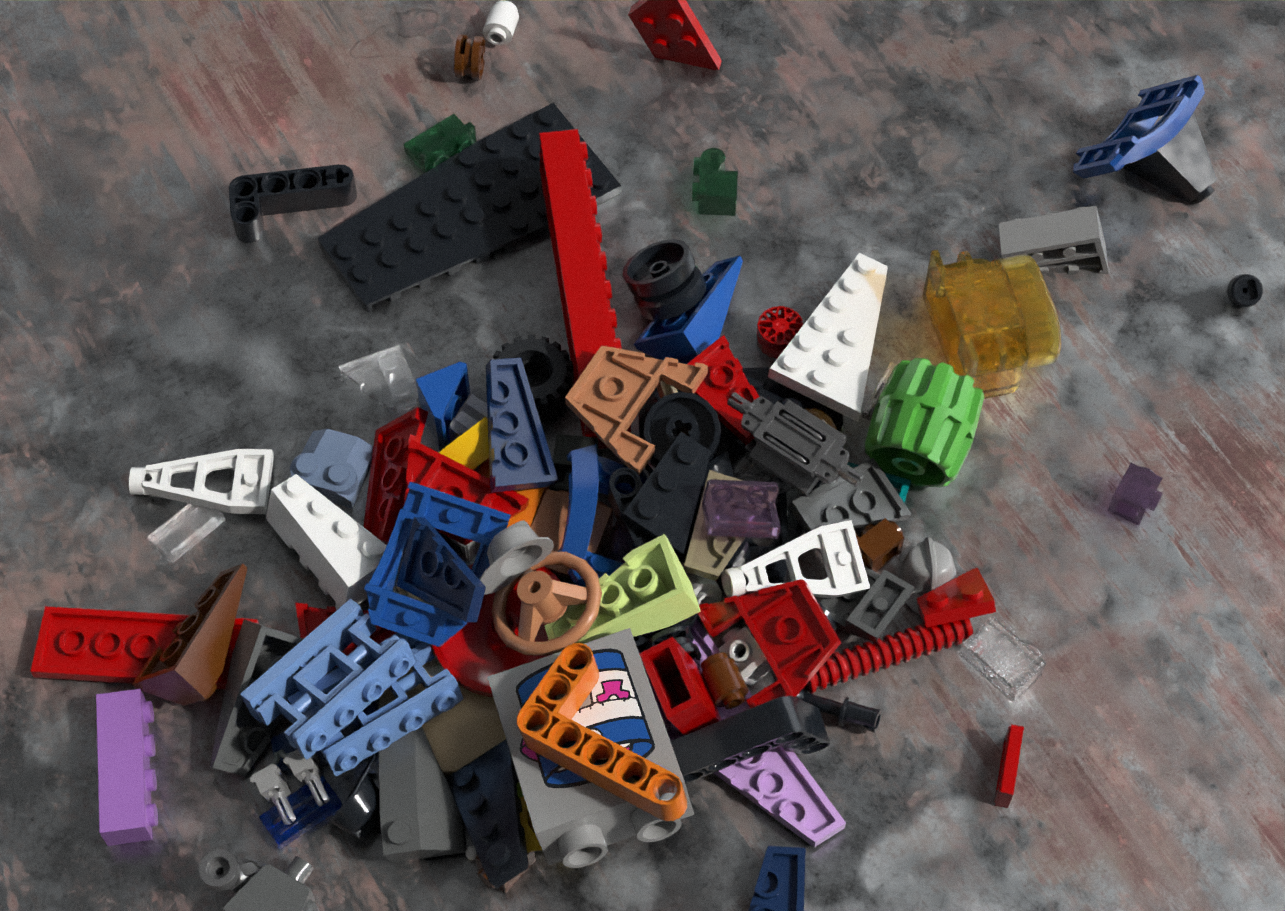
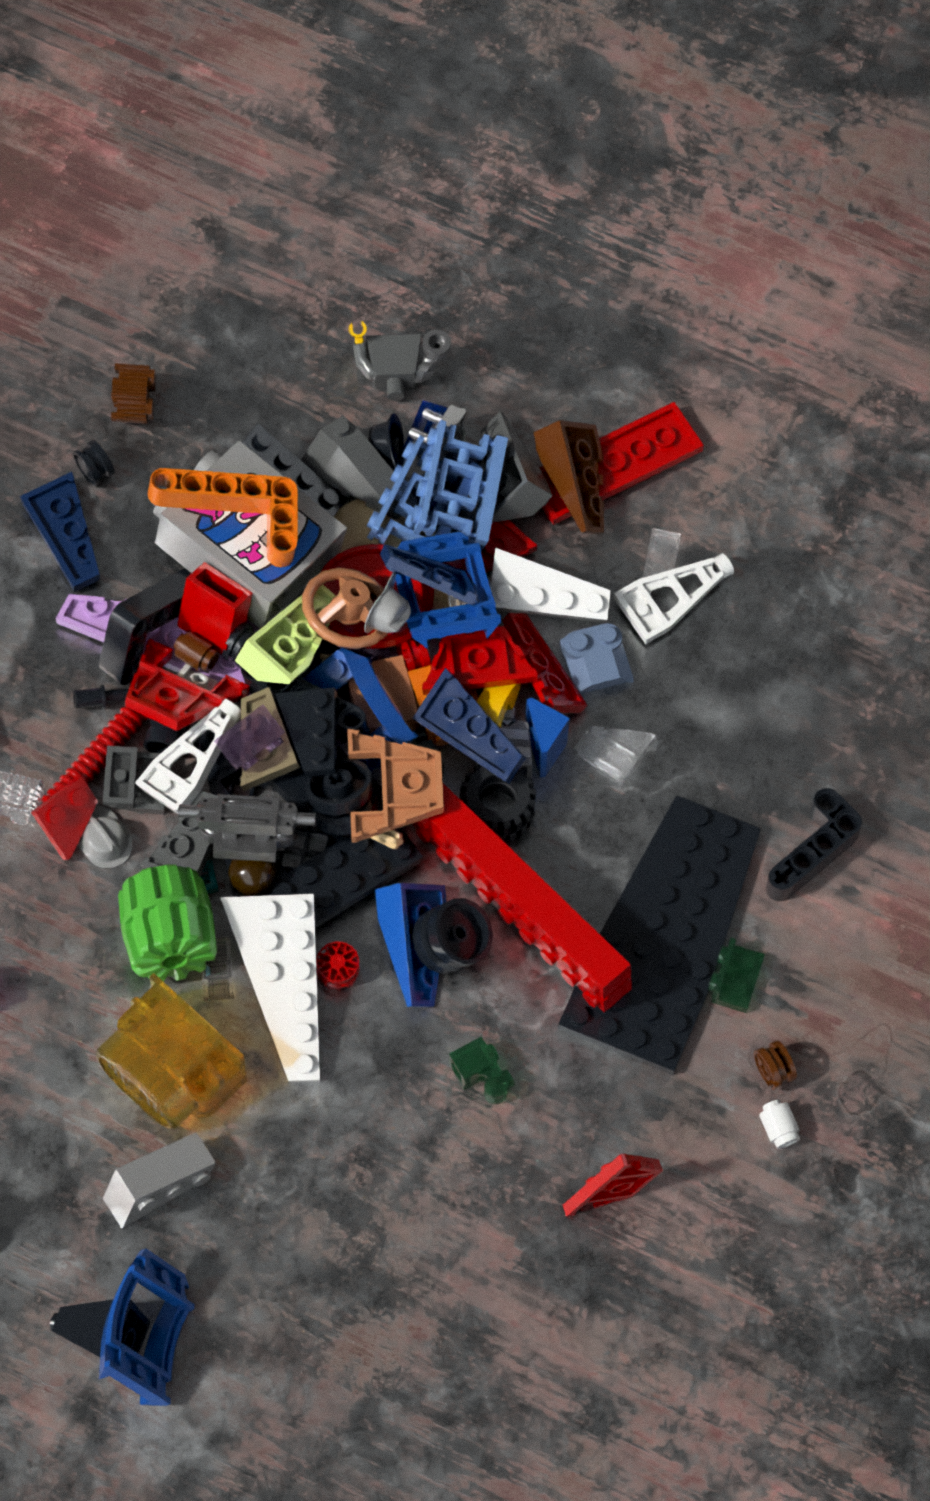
camera: 145 degrees right, 5 degrees up
medium lavender brick [96,689,158,846] -> none
red wing [687,335,759,445] -> none
reddish brown brick [856,518,905,572] -> none

